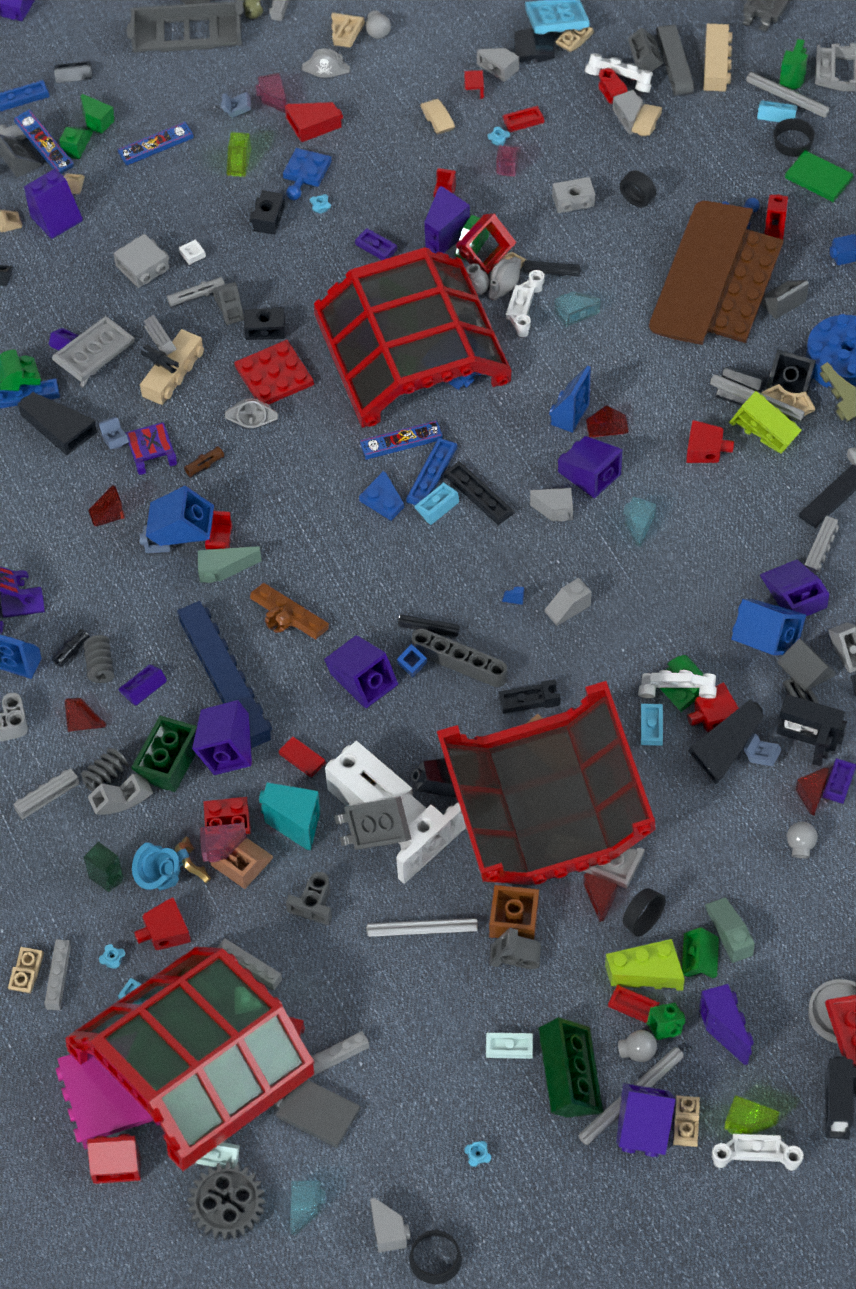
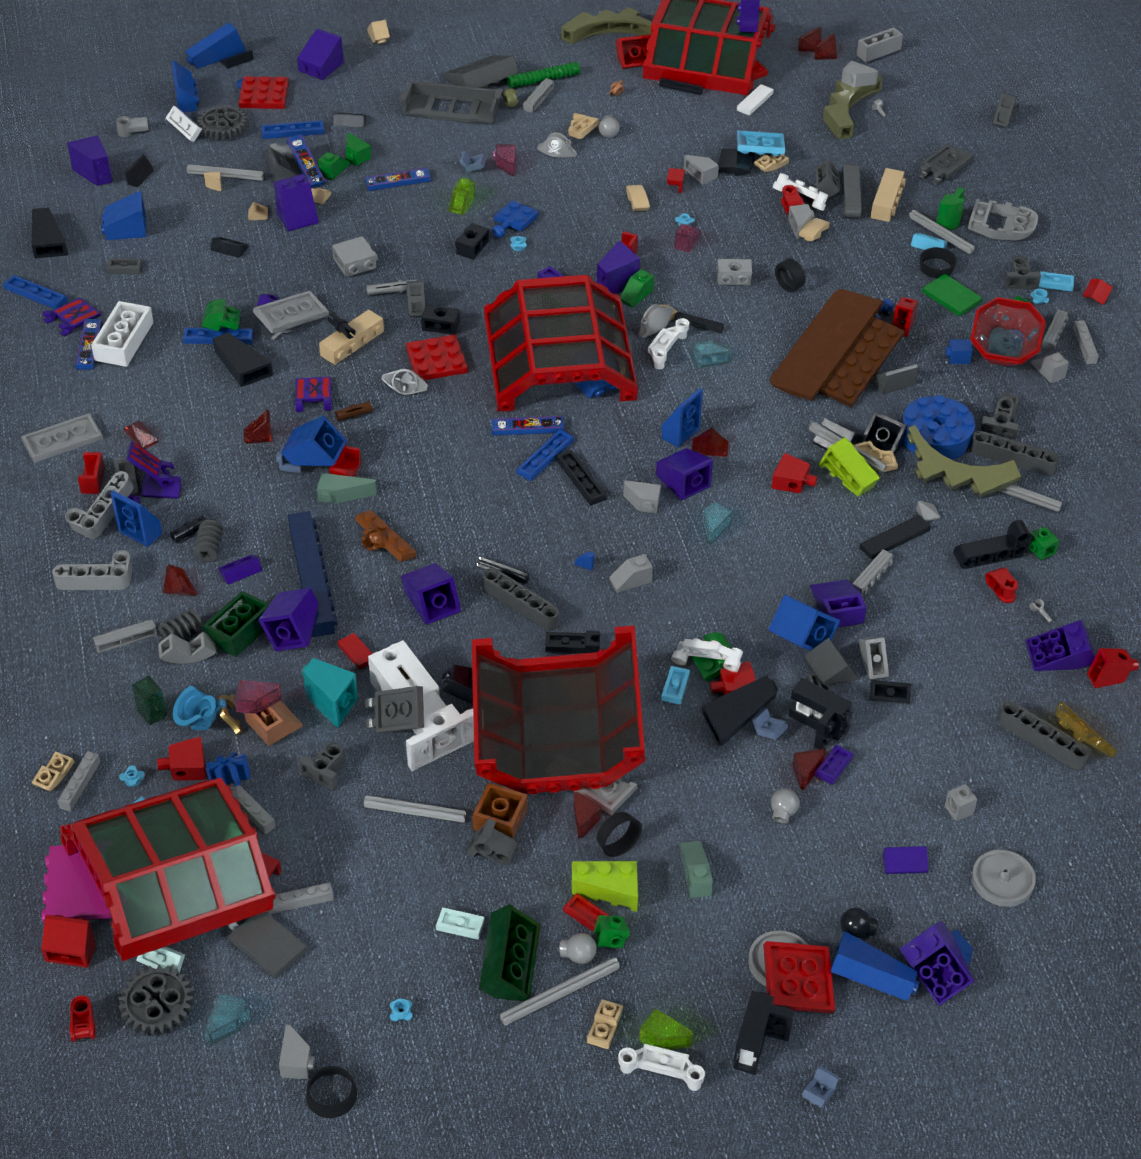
camera: 10 degrees right, 10 degrees down
sand blue bracket [98,417,129,449] -> none
light grey piece [144,314,176,355] -> none
white plate [179,240,206,265] -> none
red slope [203,797,251,839] -> none
red slope [285,102,343,143] -> none
blue wing [359,471,404,521] -> none
blue brick [397,644,427,678] -> none
medium azure slope [415,482,459,525] -> none
red window [455,213,517,274] -> none
light grey piece [463,264,490,296] -> none
red tile [503,106,544,132] -> none
dark purple slope [616,1083,676,1157] -> none
green panel [682,927,719,979] -> none
dark purple slope [699,984,753,1065] -> none
none -> red piece [69,995,96,1042]
none -> blue gear [206,752,251,786]

